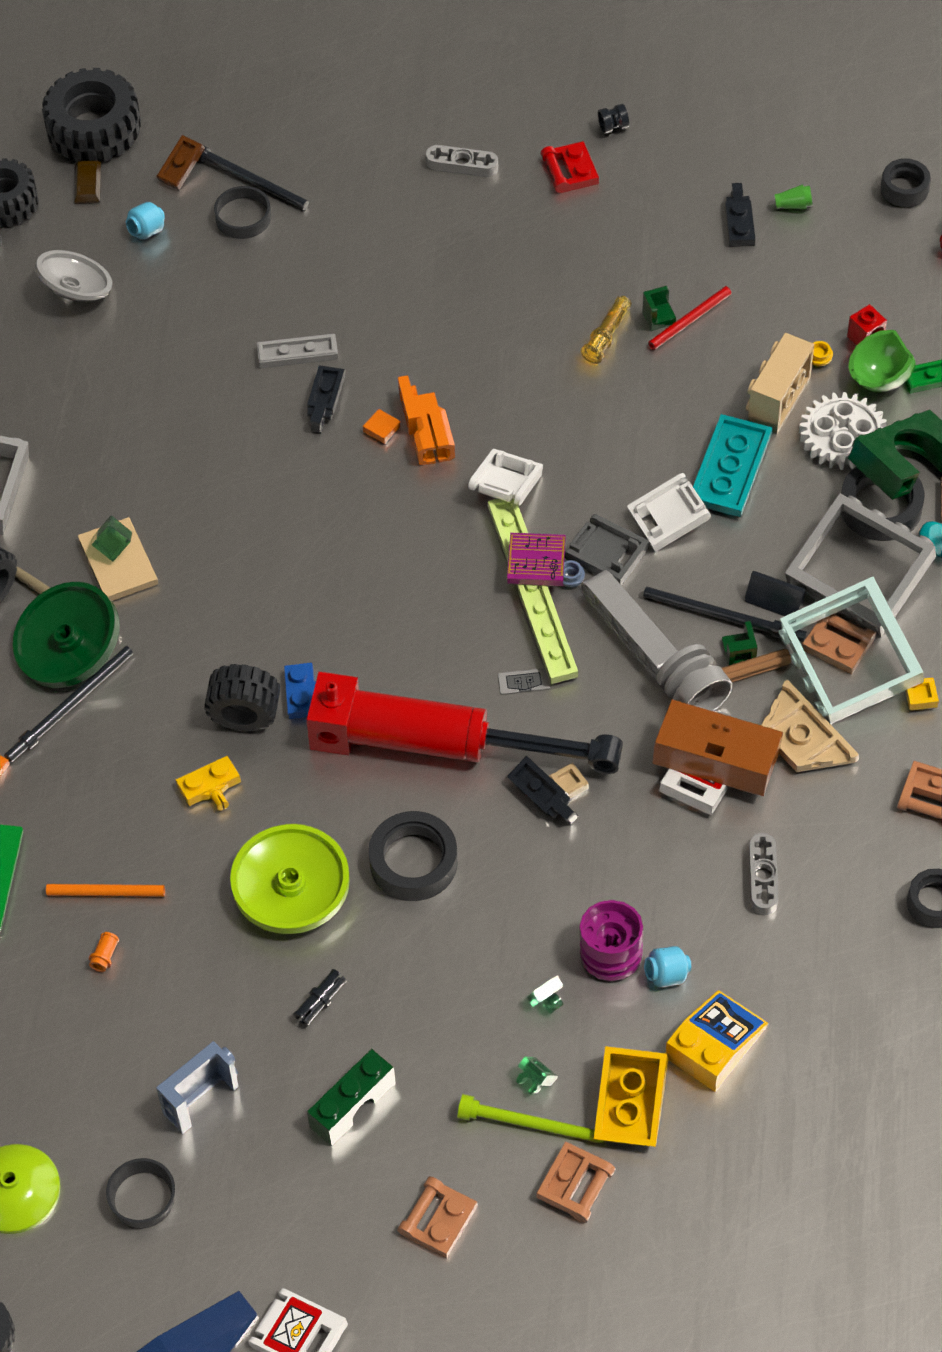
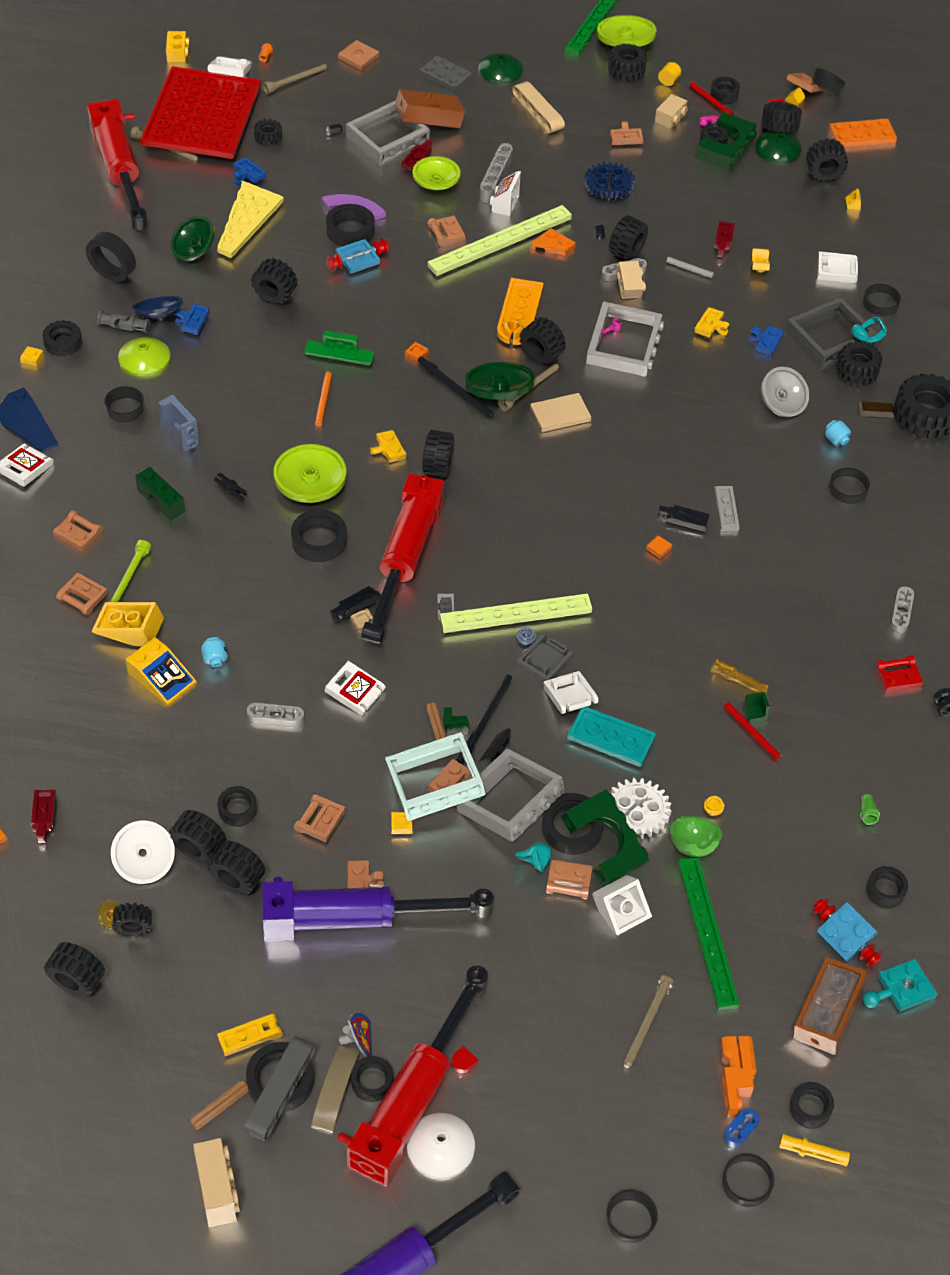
camera: 90 degrees right, 5 degrees down
orange pin [89,932,119,972] -> none
clear green panel [91,515,132,562] -> none
reddish brown plate [156,135,205,190] -> none
black bar [198,145,309,210] -> none
blue plate [284,662,316,719] -> none
orange plate [398,375,455,465] -> none
white container [468,449,543,506] -> none
magenta tile [507,533,566,586] -> none
clear green tile [516,1056,558,1094] -> none
clear green tile [527,976,564,1014] -> none
magenta wheel [580,900,643,981] -> none
light grey beam [581,570,678,680] -> none
dark orange brick [652,699,783,797] -> none
light grey wheel [656,644,733,711] -> none
black hinge [725,183,756,246] -> none
tan brick [746,333,814,434] -> none
tan wing [761,680,859,772] -> none
red brick [847,304,887,346] -> none

